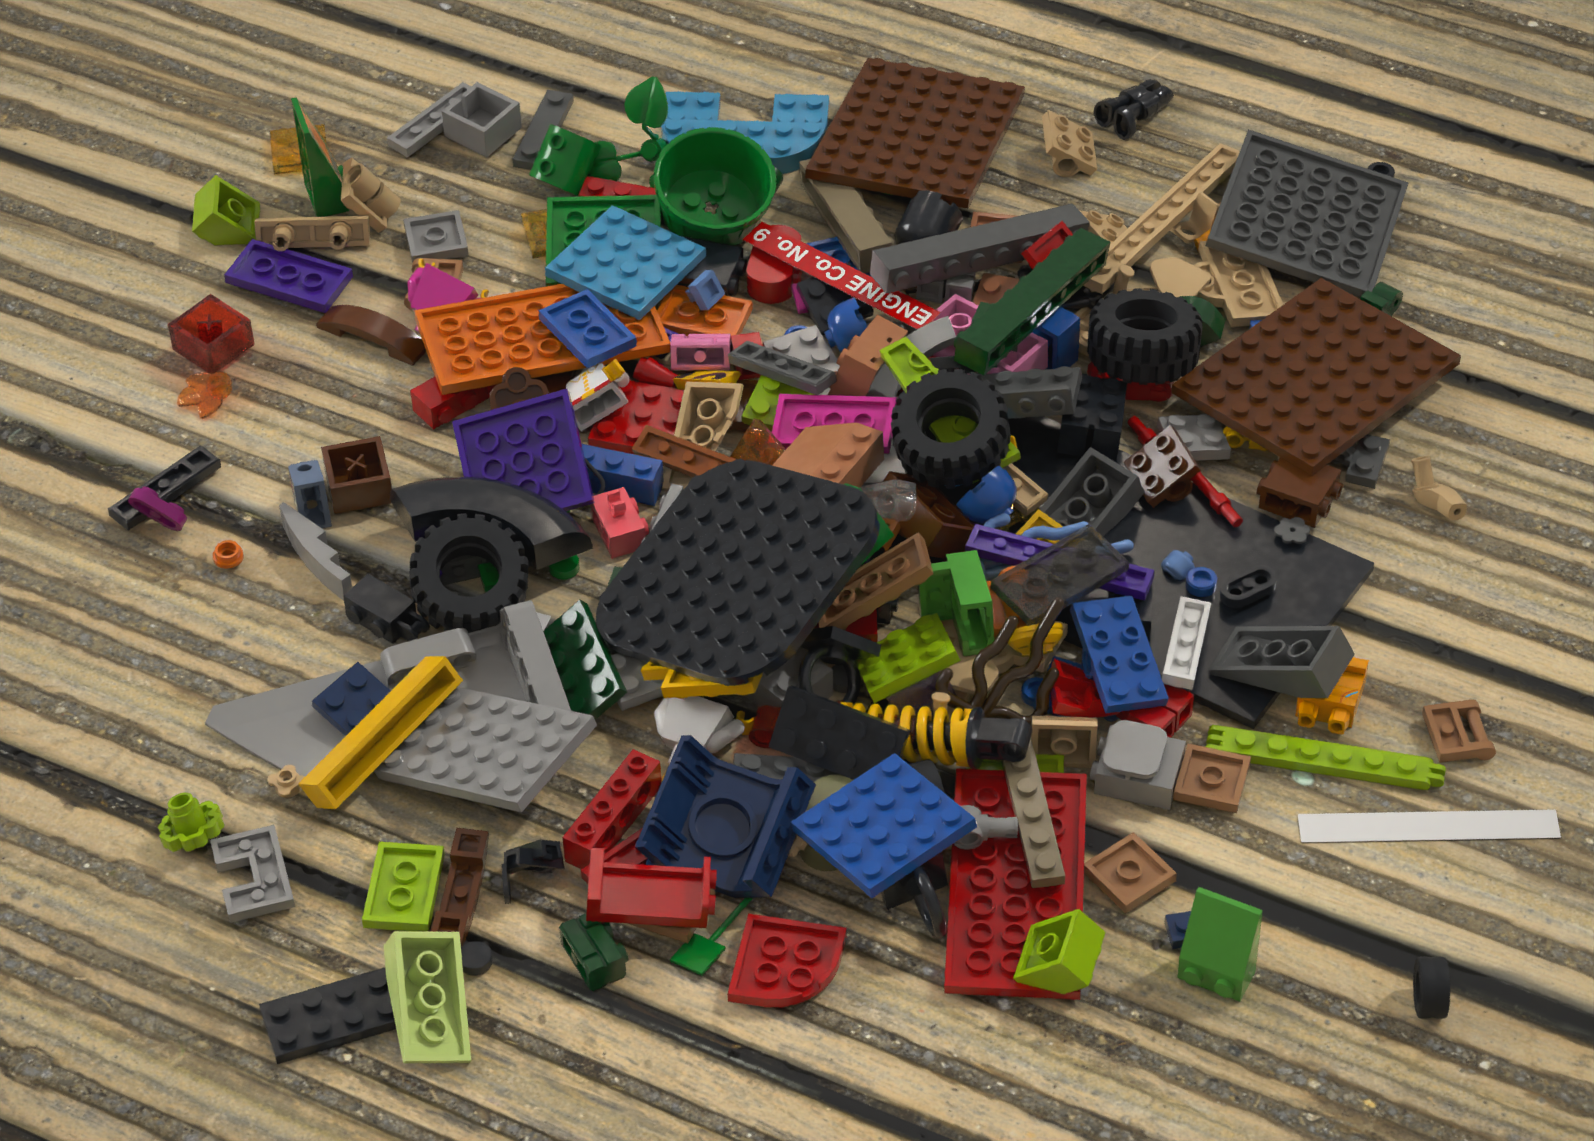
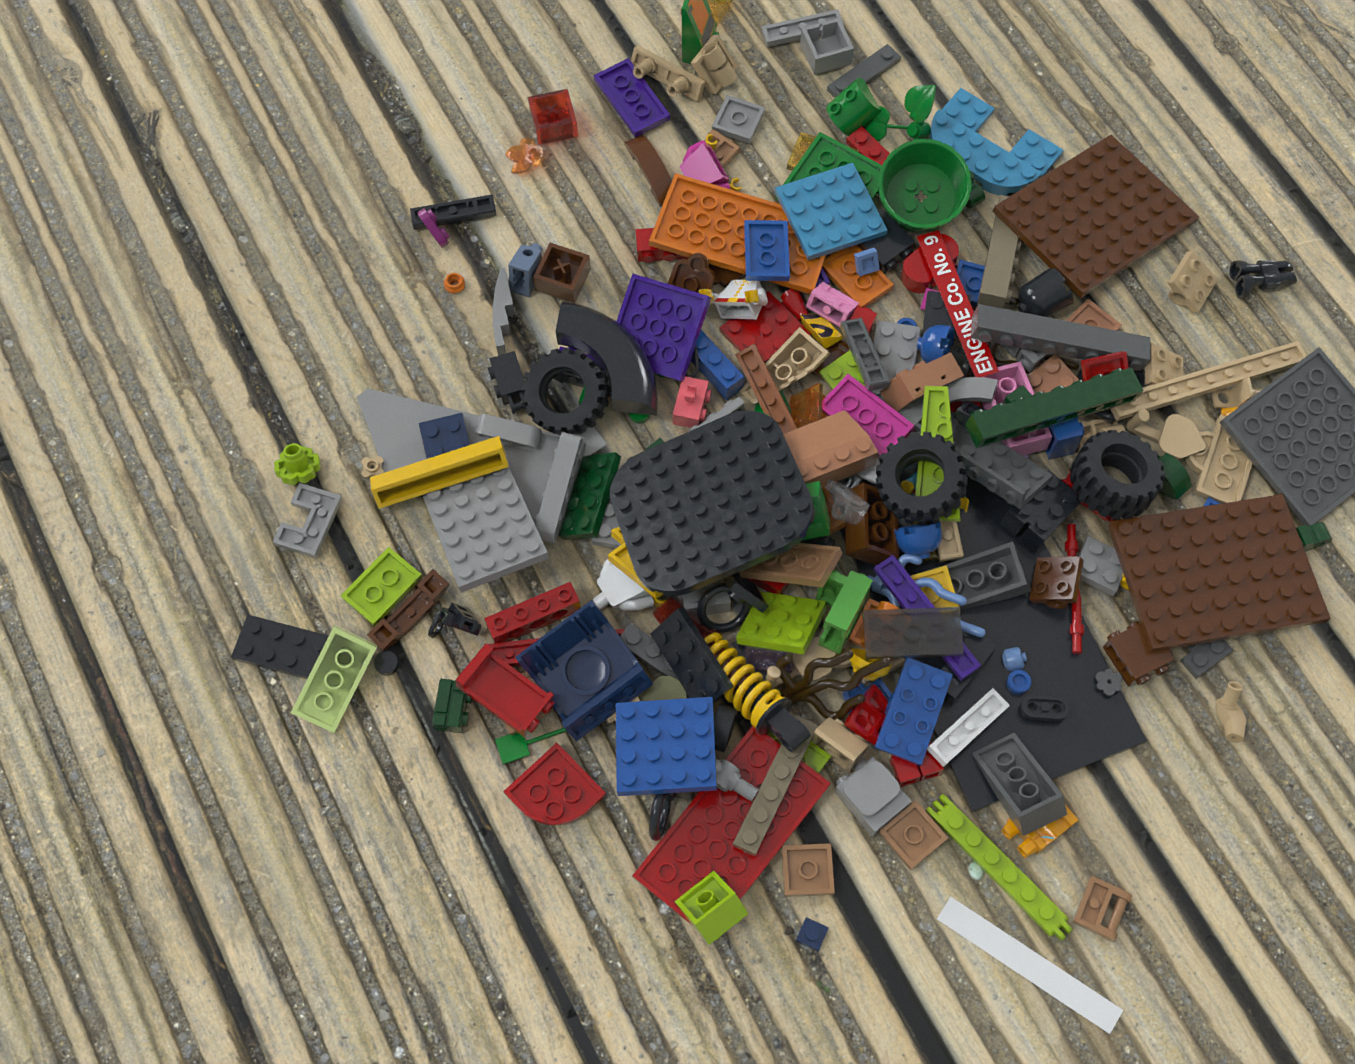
camera: 35 degrees right, 20 degrees up
lime slope [192,175,260,246] -> none
bright green slope [1177,887,1263,1001] -> none

